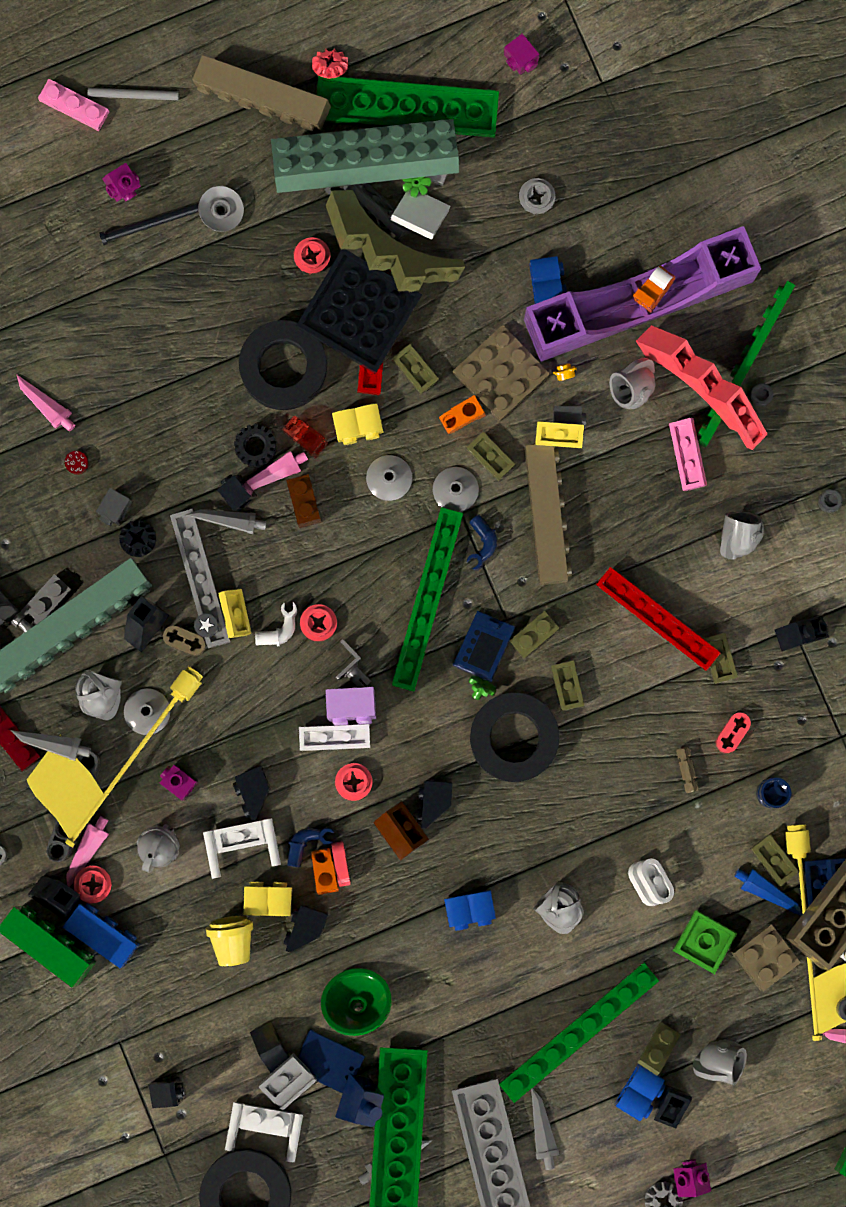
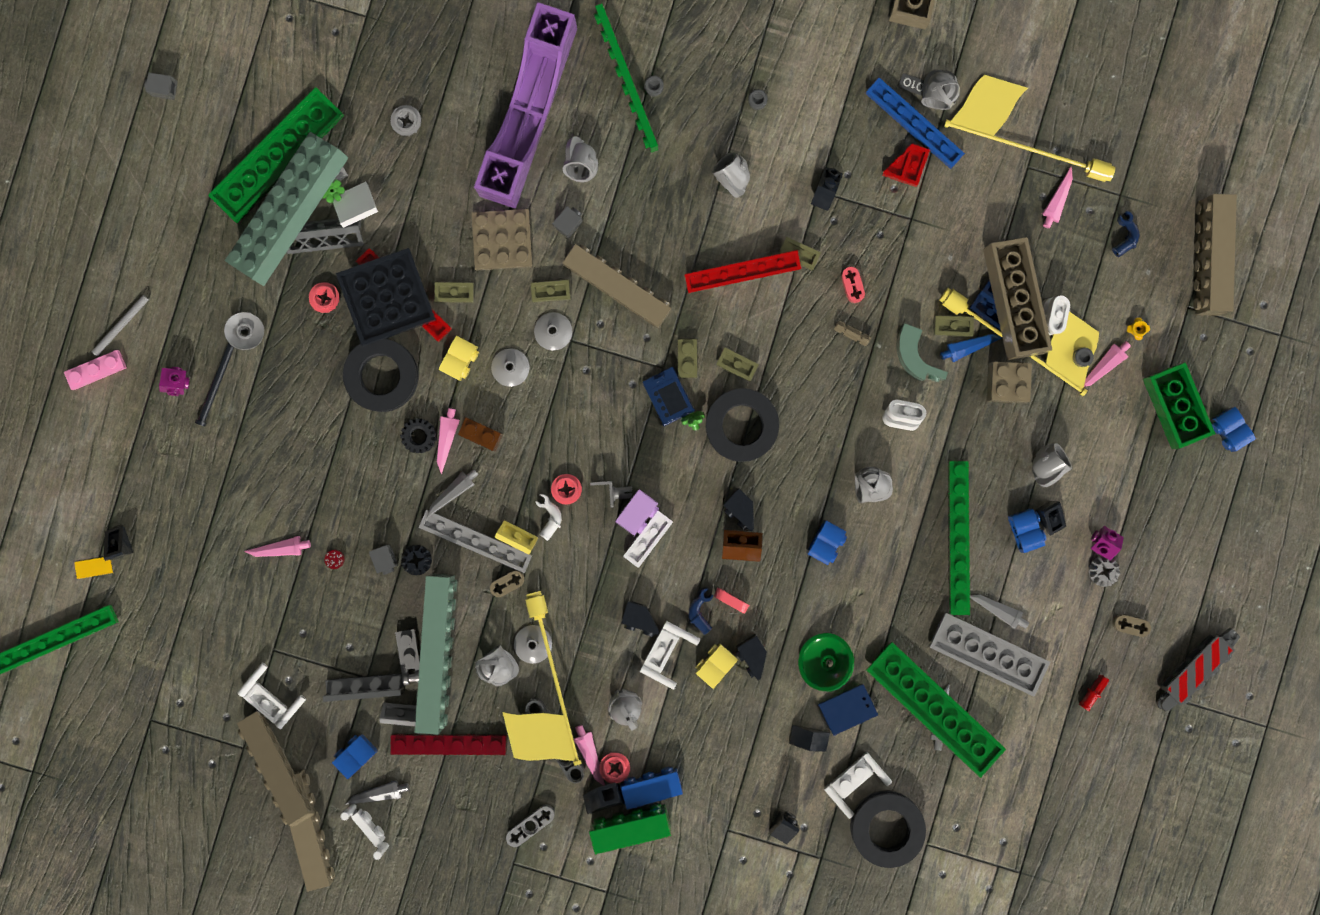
camera: 55 degrees left, 5 degrees up
light grey bar [12,731,91,761] -> none
black slope [124,596,169,652] -> none
magenta brick [160,765,198,801] -> none
dark tan brick [192,55,331,132] -> none
dark grey tile [194,614,218,638] -> none
light yellow piece [206,916,254,966] -> none
black brick [217,474,257,511] -> none
light grey plate [259,1053,317,1111] -> none
clear red leg [282,416,328,459] -> none
orange leg [311,848,339,895] -> none
coral gear [312,48,348,78] -> none
olive arch [326,190,465,292] -> none
coral gear [335,763,372,801] -> none
dark blue torso [335,1074,384,1127] -> none
green plate [392,507,463,692] -> none
orange leg [439,395,486,434] -> none
dark blue piece [467,514,497,571] -> none
magenta brick [504,33,539,75] -> none
blue brick [529,256,567,304] -> none
light yellow plate [535,421,584,448] -> none
yellow plate [553,363,577,381] -> none
orange leg [633,266,676,313] -> none
coral arch [636,325,767,450] -> none
olive plate [637,1022,681,1075] -> none
bright pink plate [669,418,707,491] -> none
bright green plate [672,909,737,975] -> none
dark blue wheel [756,778,791,808] -> none
none -> sand green arch [896,323,948,382]

